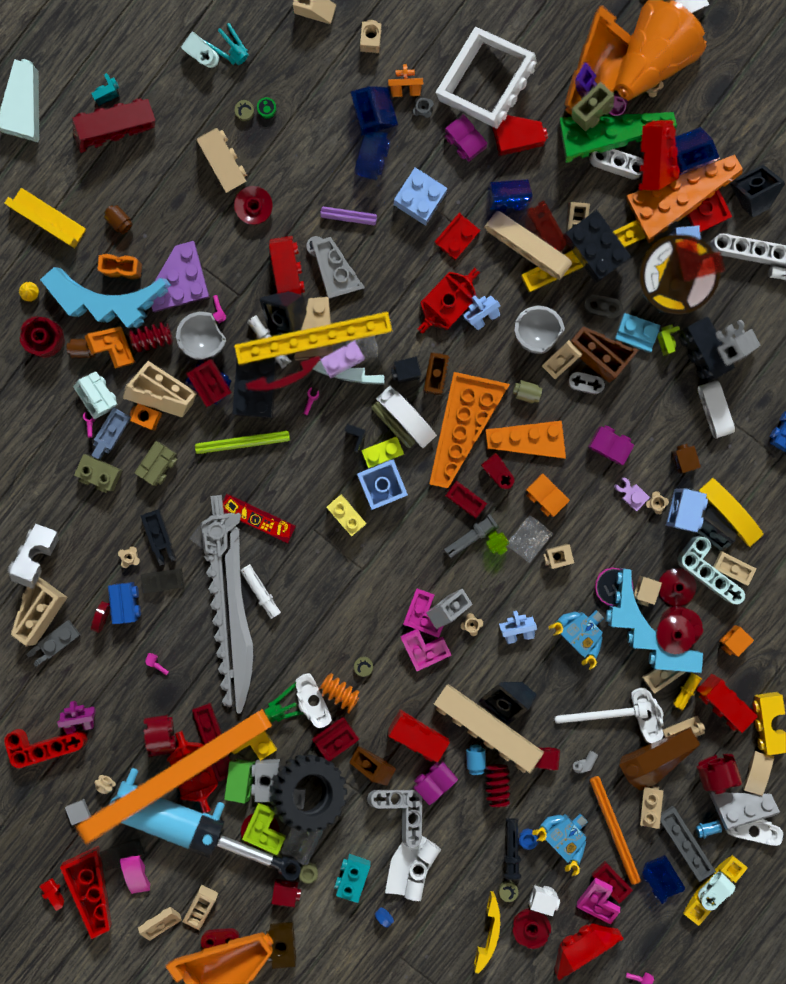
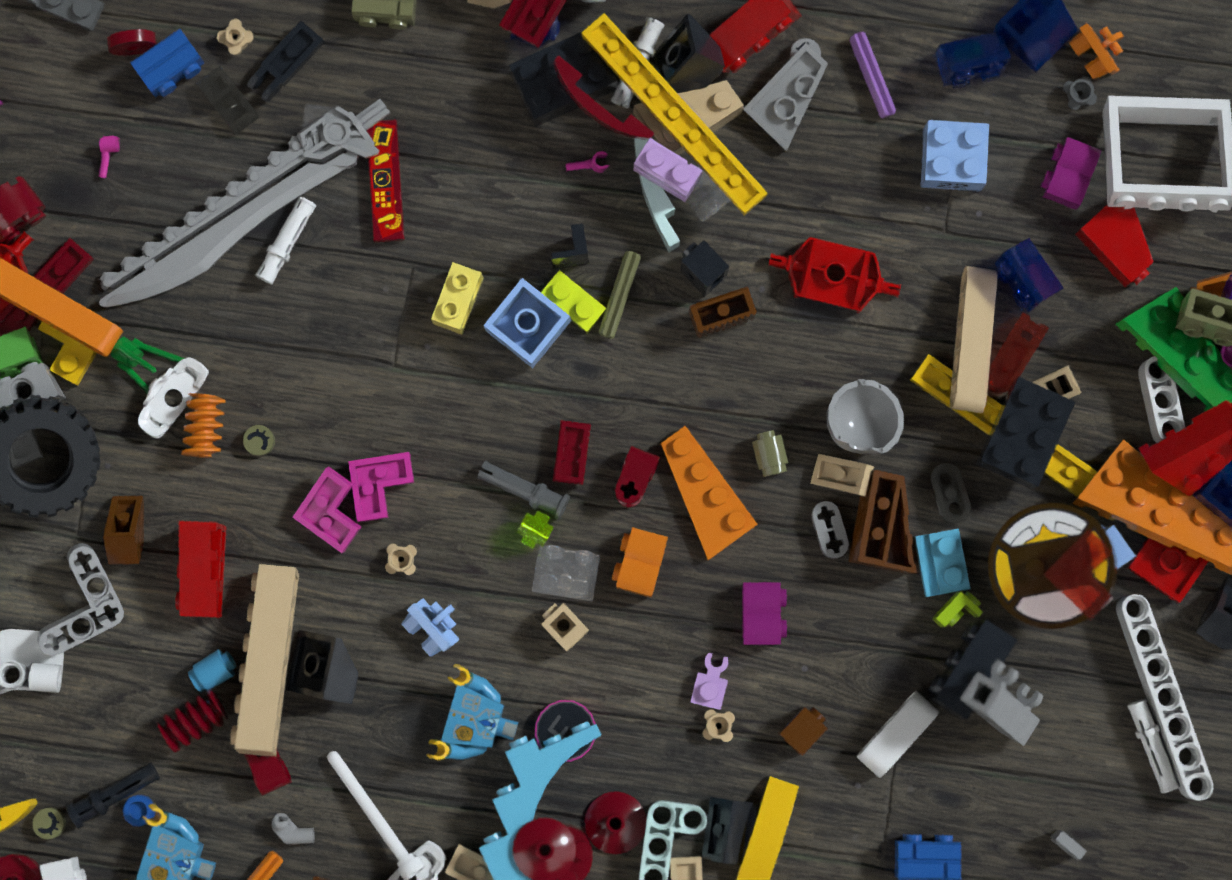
camera: 65 degrees right, 5 degrees down
lime axle [195,431,290,454] -> none
dark red plate [312,716,359,761] -> none
white arch [376,386,437,448] -> none
magenta brick [413,760,458,805] -> none
light grey brick [426,588,473,629] -> none
orange wing [429,372,510,488] -> none
red plate [434,212,480,261] -> none
light blue hips [463,296,500,330] -> none
tan brick [634,576,662,606] -> none
light blue brick [666,488,708,532] -> none

